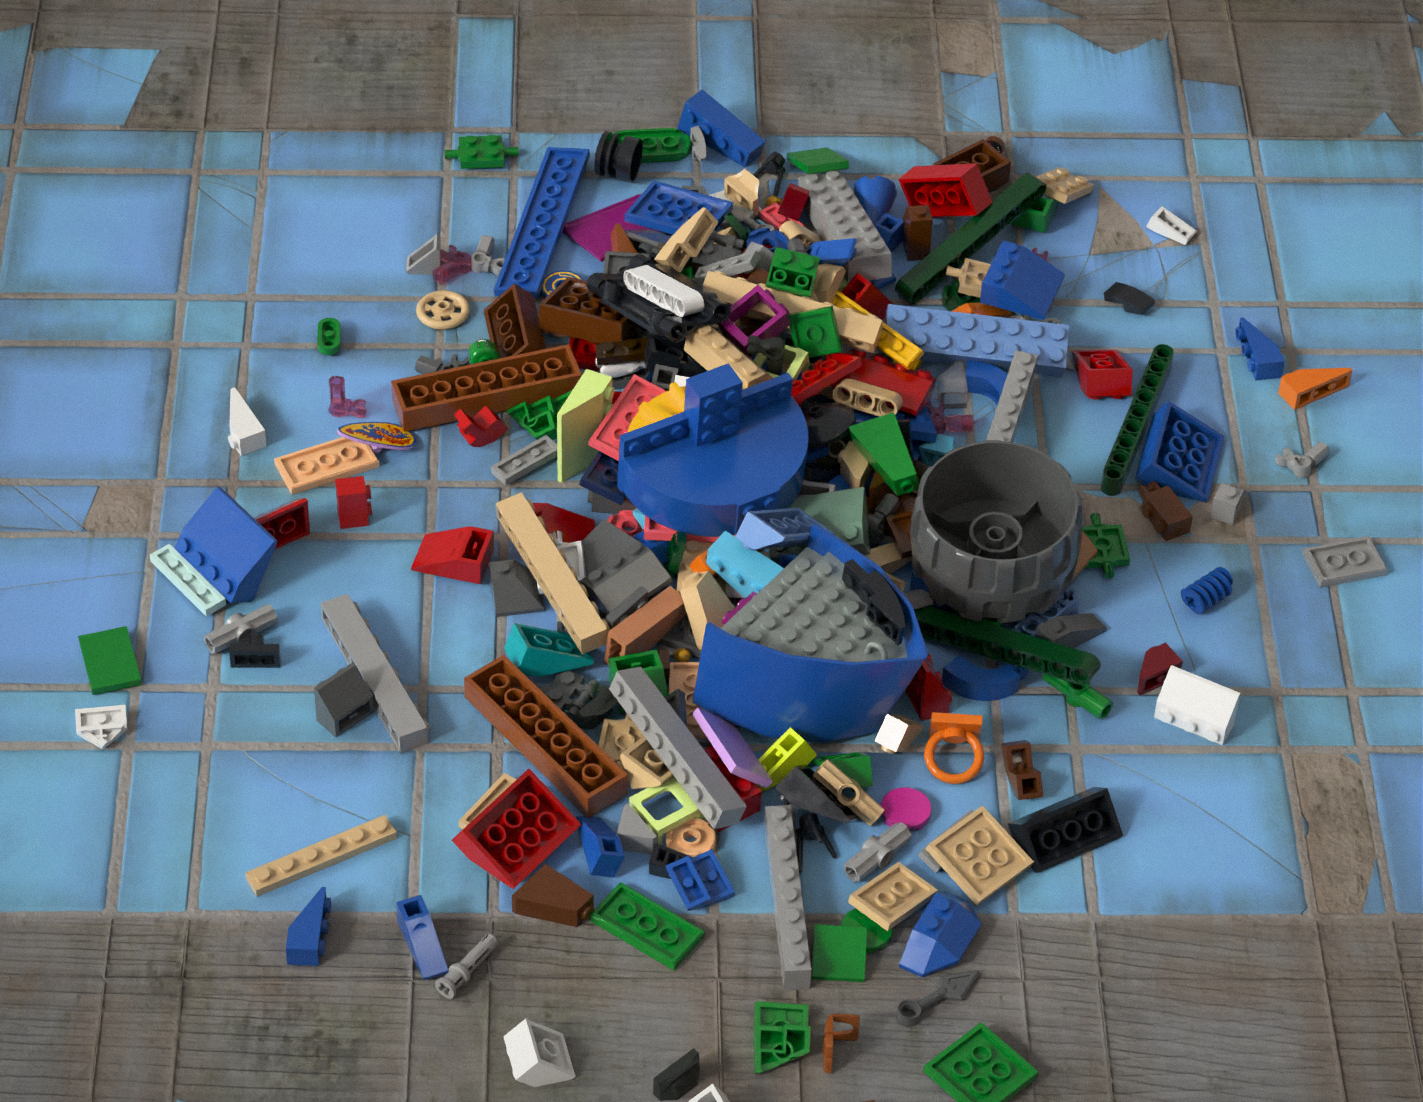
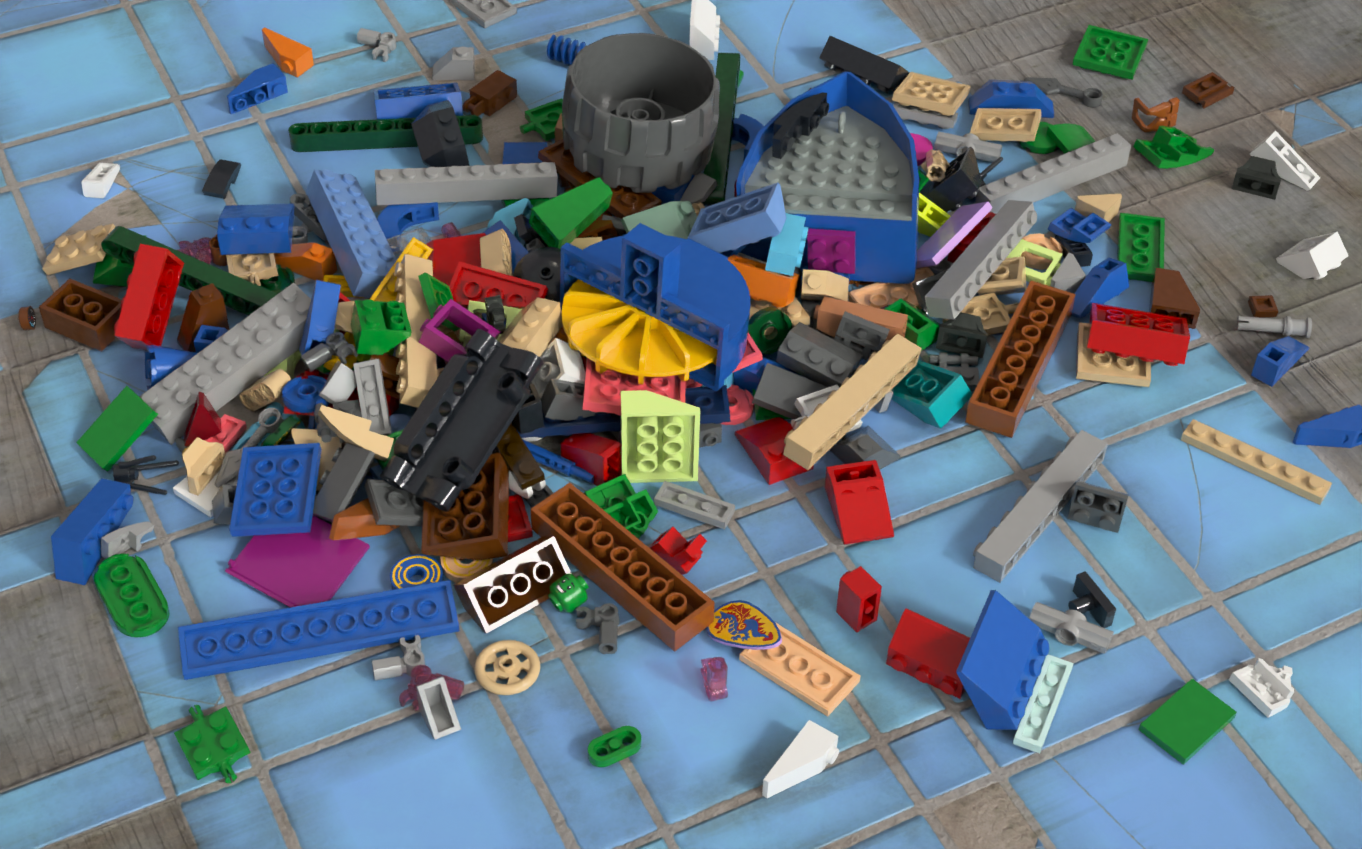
camera: 115 degrees left, 0 degrees up
black wheel [594,131,643,183] -> none
white beam [623,265,704,317] -> none
red slope [1072,349,1133,399] -> none
none -> black wedge [411,100,470,167]
none -> tan slope [1075,194,1122,222]
none -> reddish brown tile [1248,295,1278,318]

